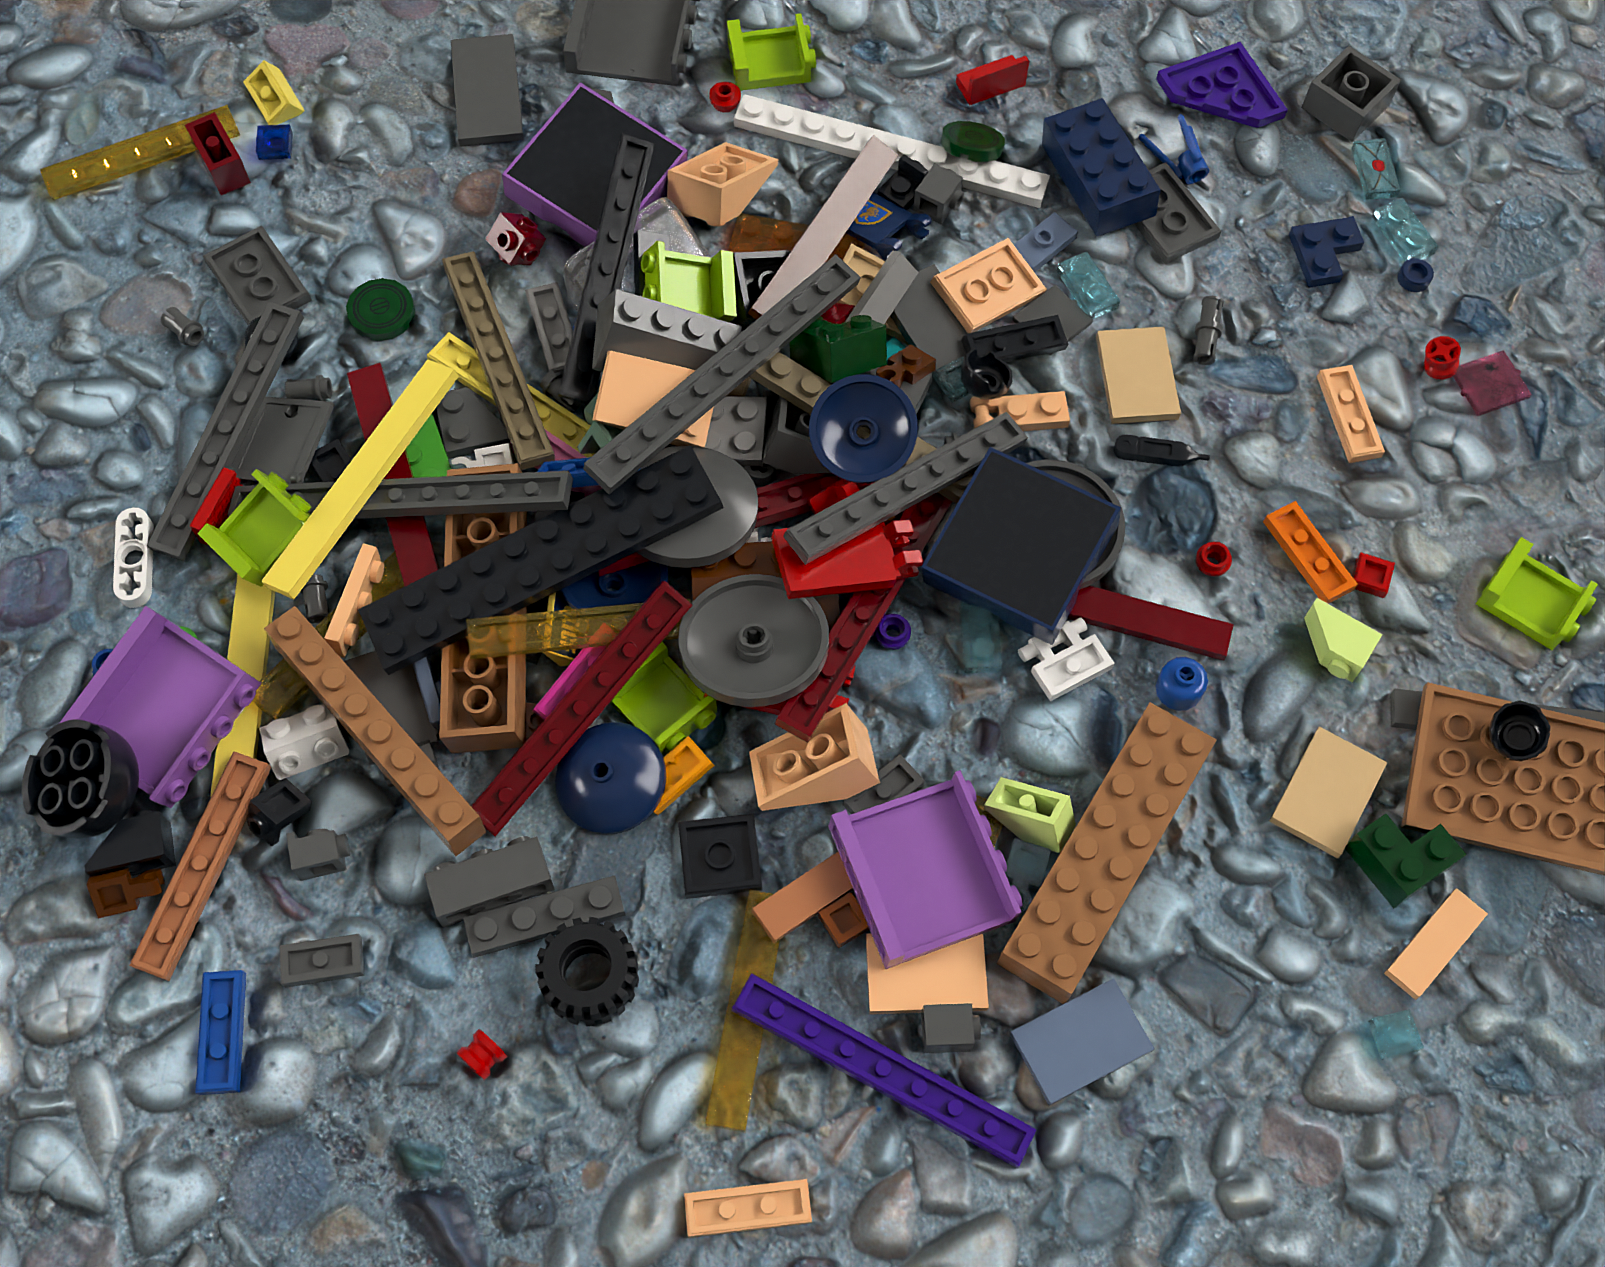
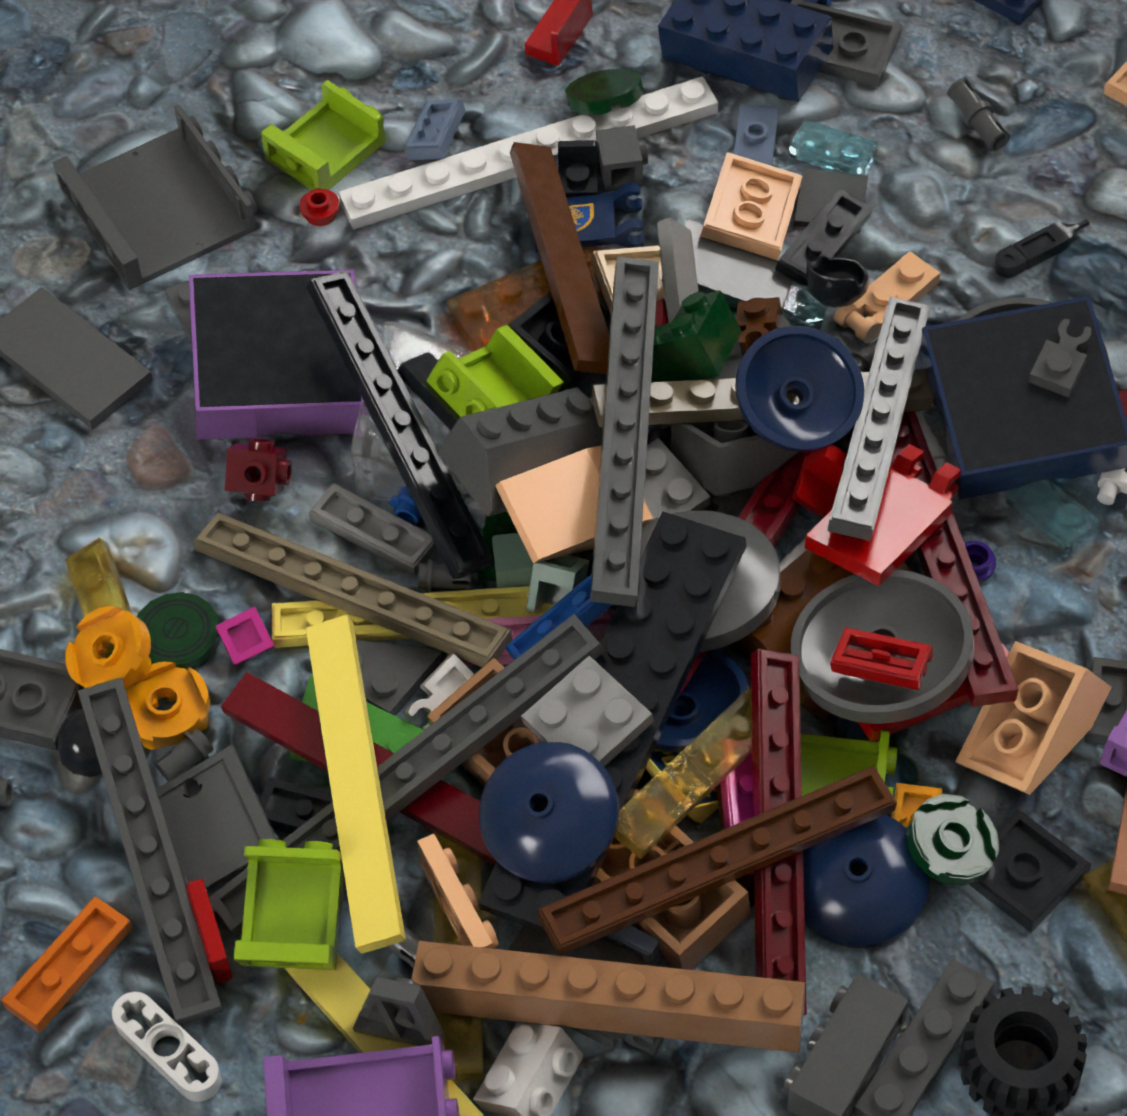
camera: 35 degrees left, 10 degrees down
light nougat slope [667,142,778,226] -> none
tan tile [1096,327,1181,424] -> none
none -> orange plate [1,896,133,1033]
none -> clear yellow tile [65,537,132,658]
none -> light orange plate [65,606,152,689]
none -> light orange plate [126,661,210,750]
none -> dark pink plate [215,607,274,667]
none -> dark grey wing [353,977,445,1046]
none -> sand blue plate [404,99,466,160]
none -> dark blue dish [479,742,619,883]
none -> light grey plate [521,656,654,766]
none -> reddish brown tile [537,766,897,956]
none -> red tile [830,627,933,691]
none -> tile [906,794,999,886]
none -> dark grey plate [1029,318,1091,398]

